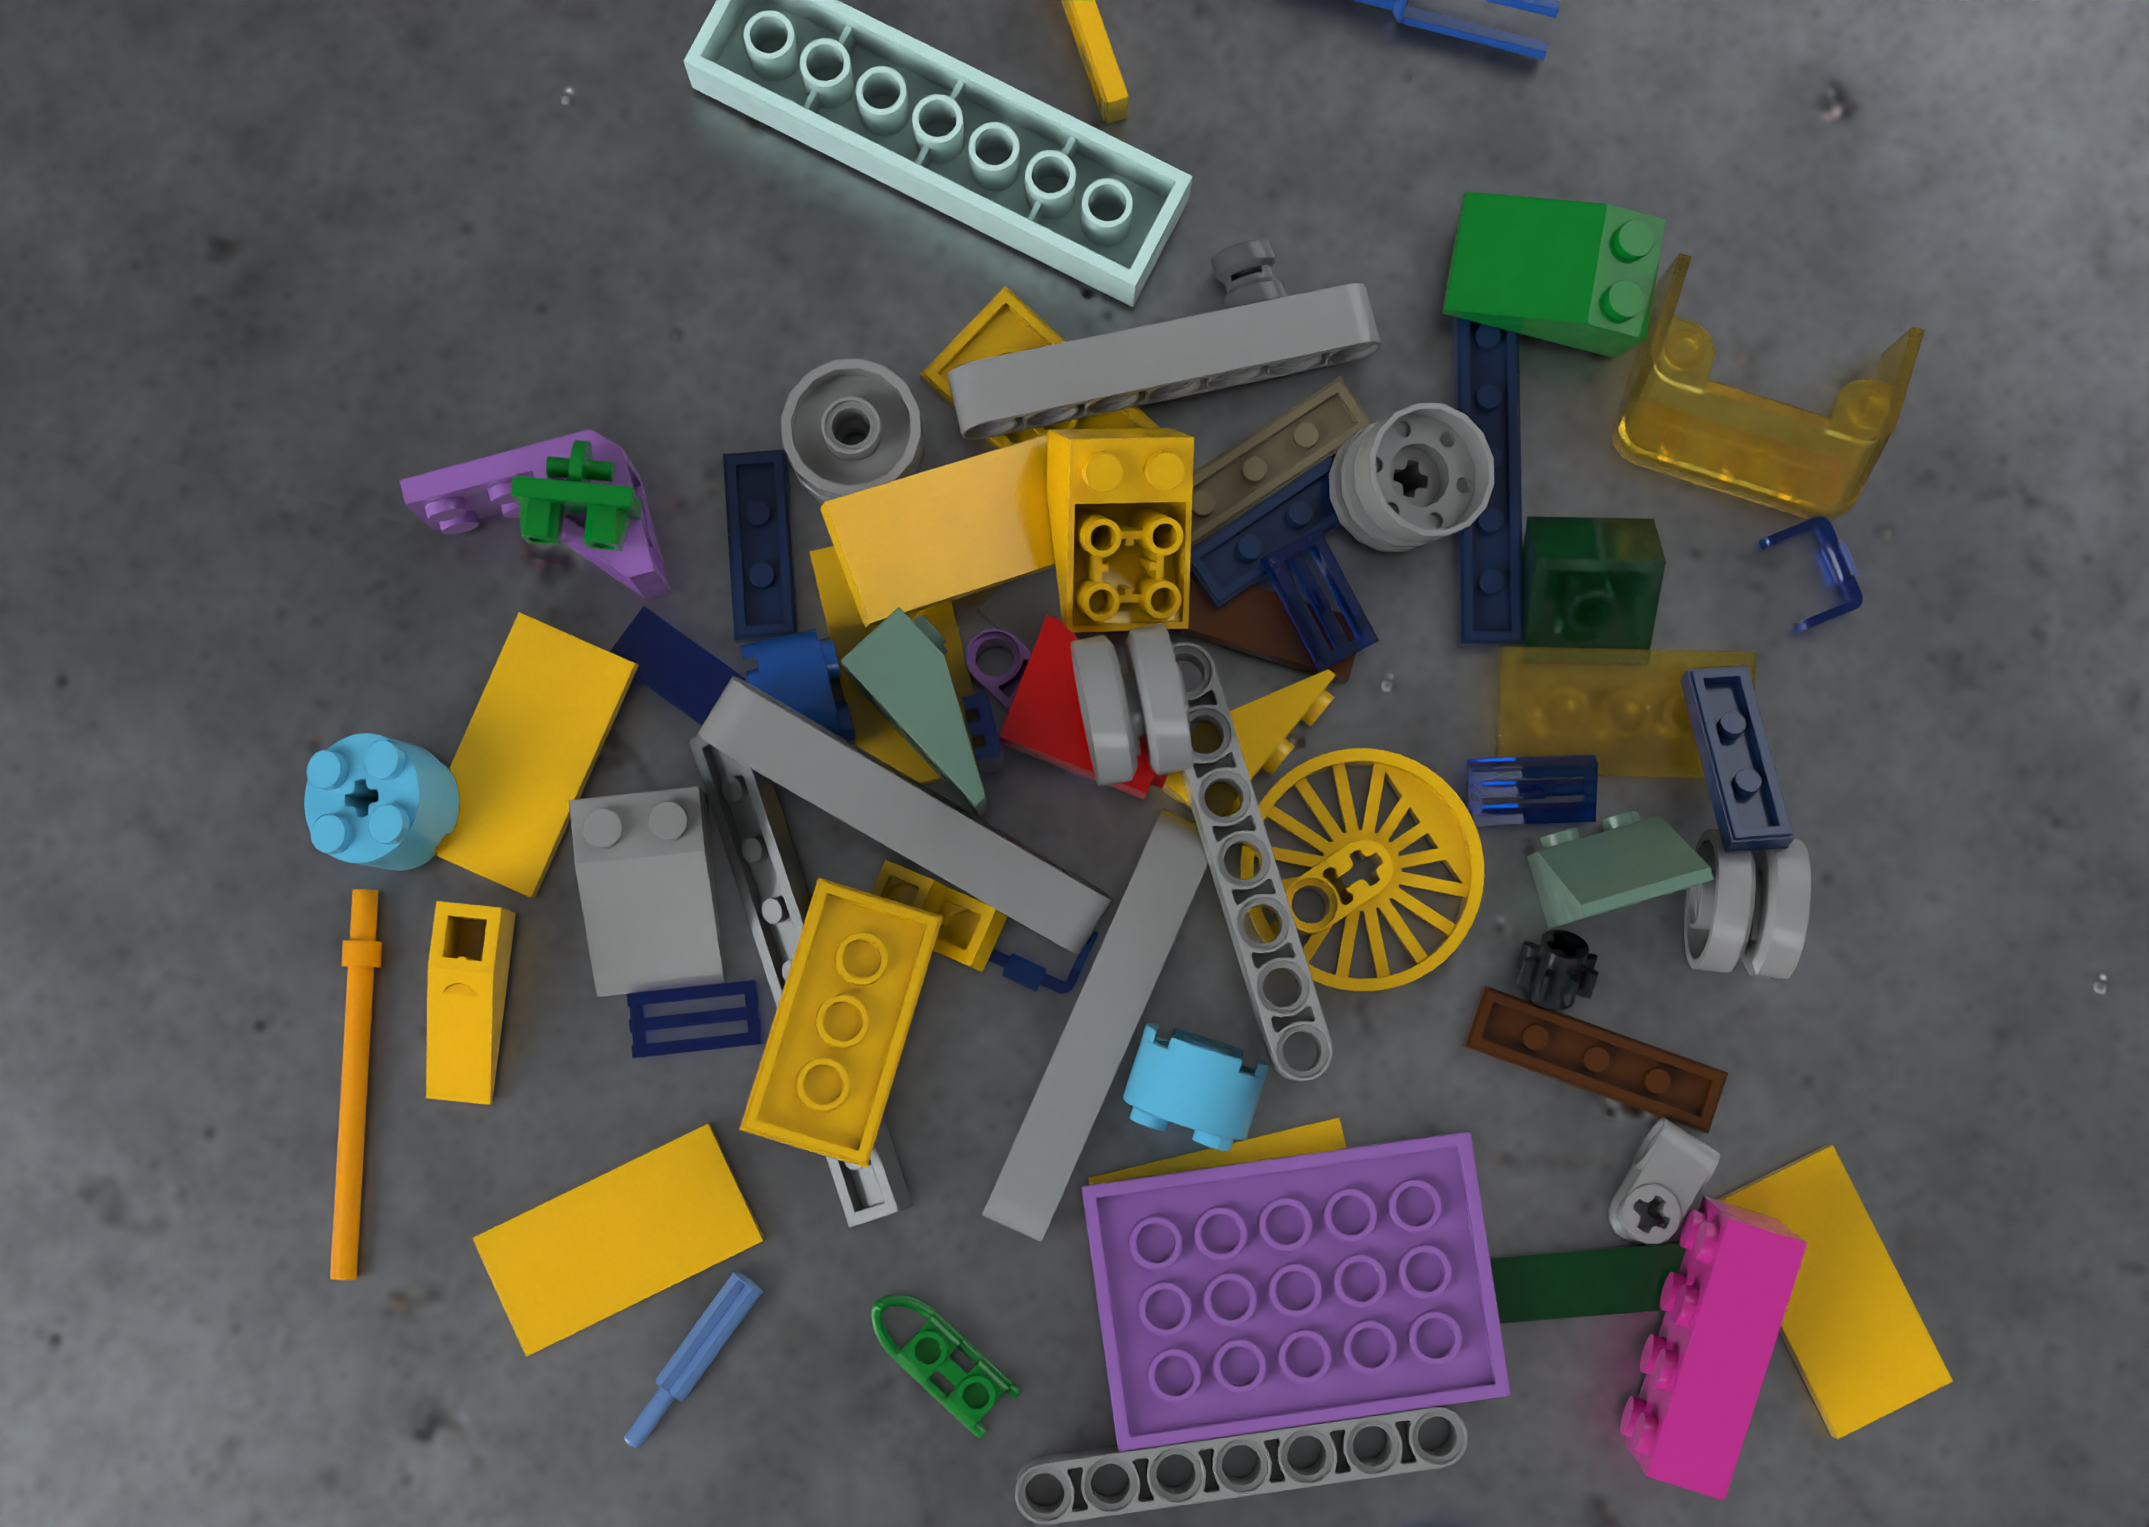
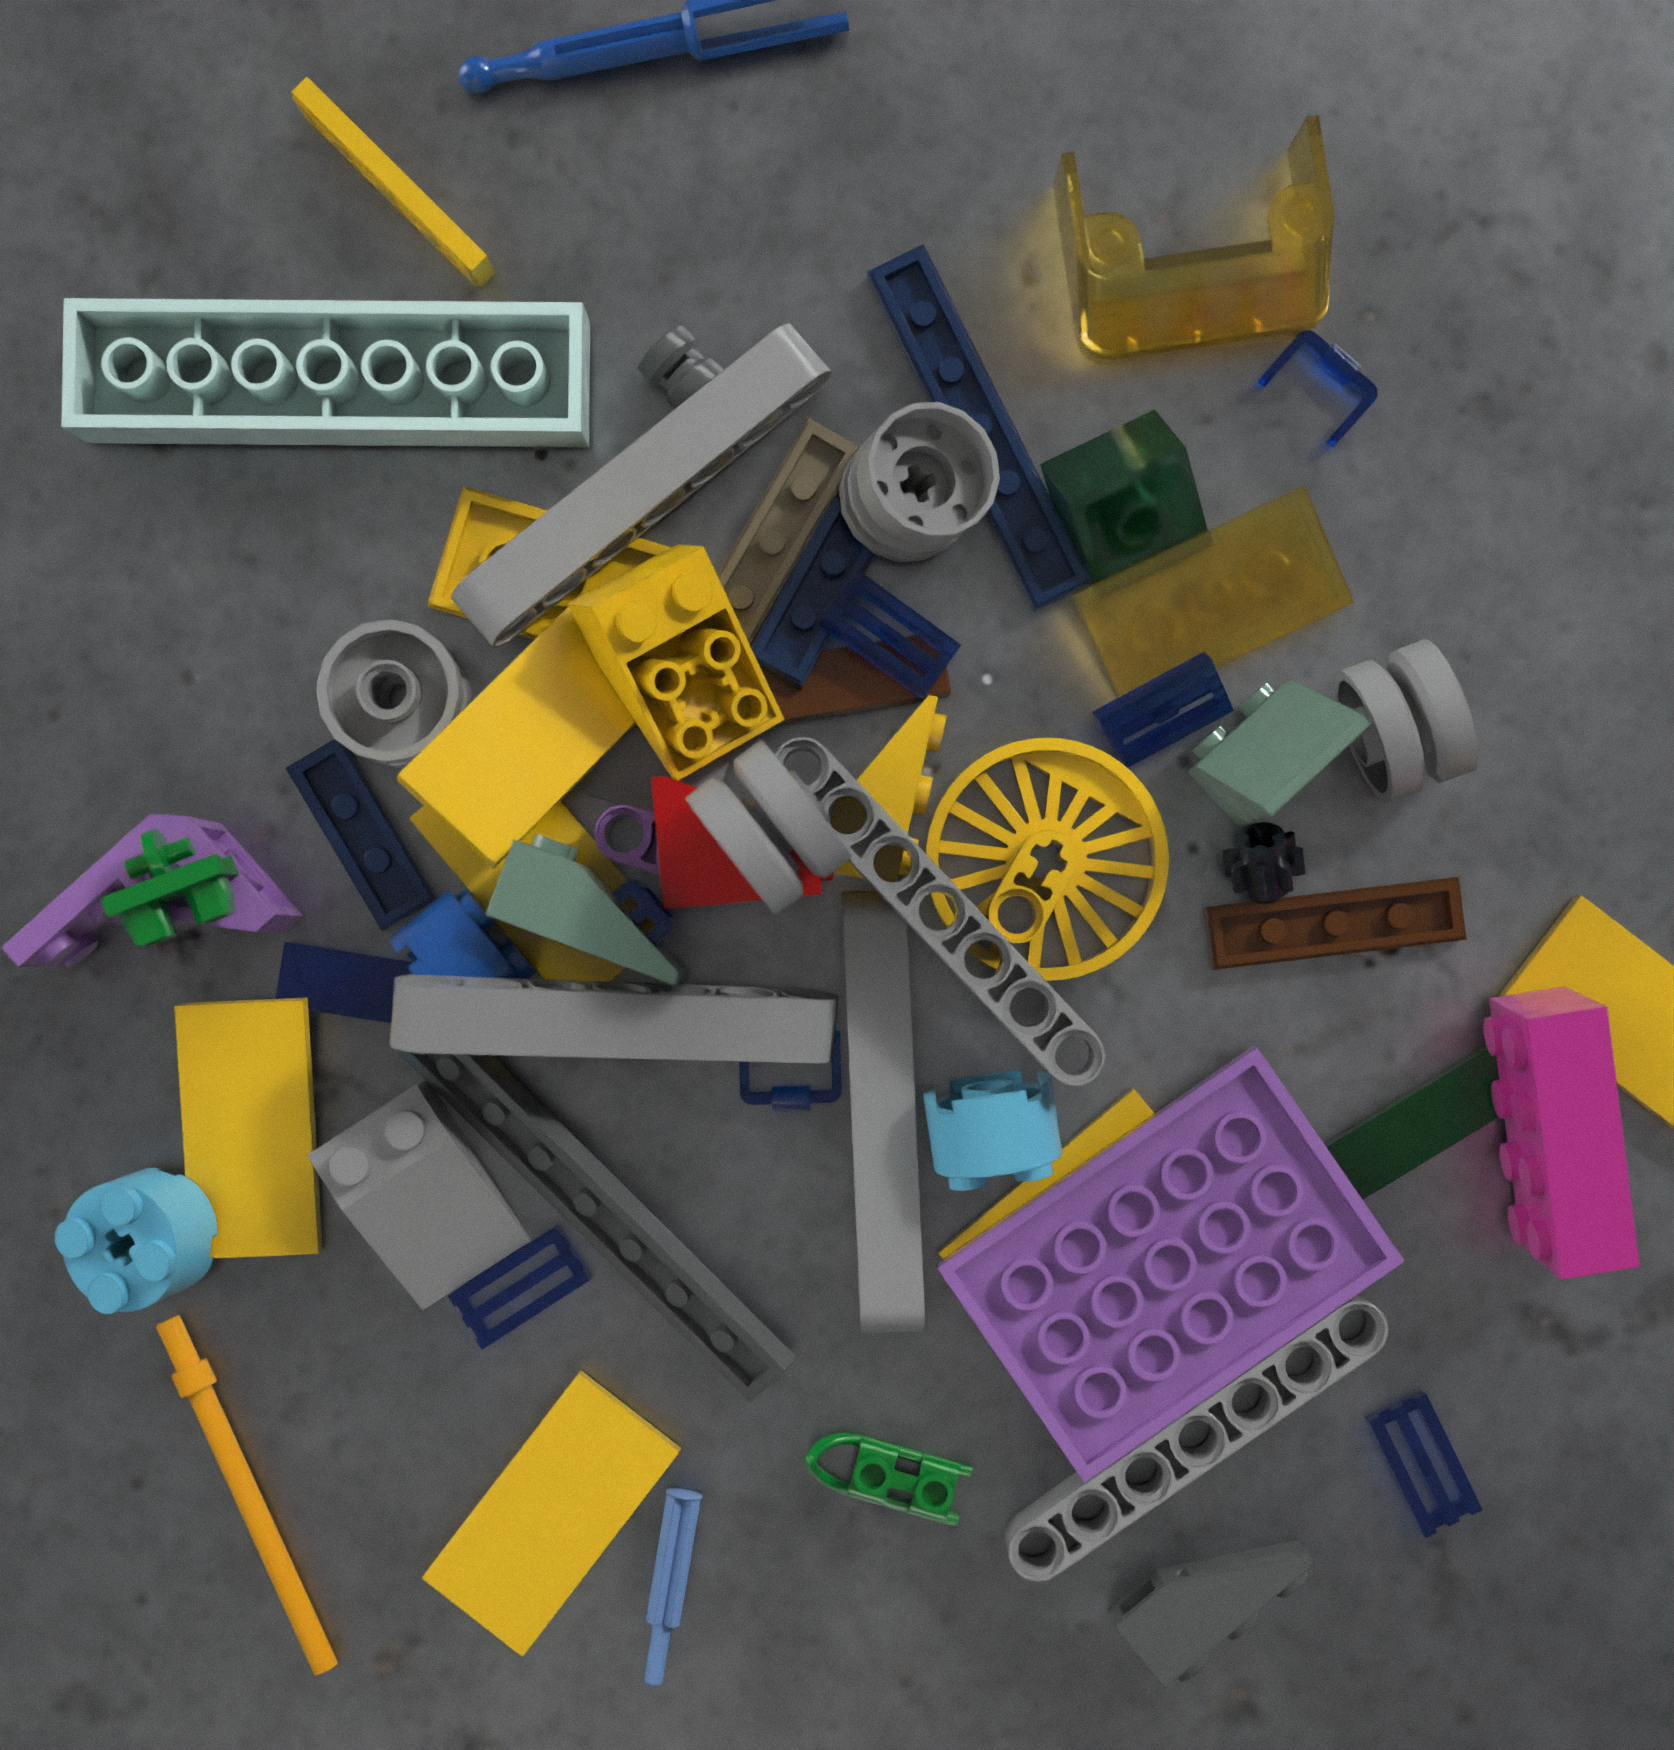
camera: 20 degrees left, 5 degrees up
yellow slope [426,901,516,1105] -> none
yellow tile [739,877,943,1168] -> none
yellow slope [870,860,1008,973] -> none
green slope [1442,192,1666,358] -> none
light grey piece [1608,1117,1720,1244] -> none
dark blue tile [1680,666,1795,852] -> none

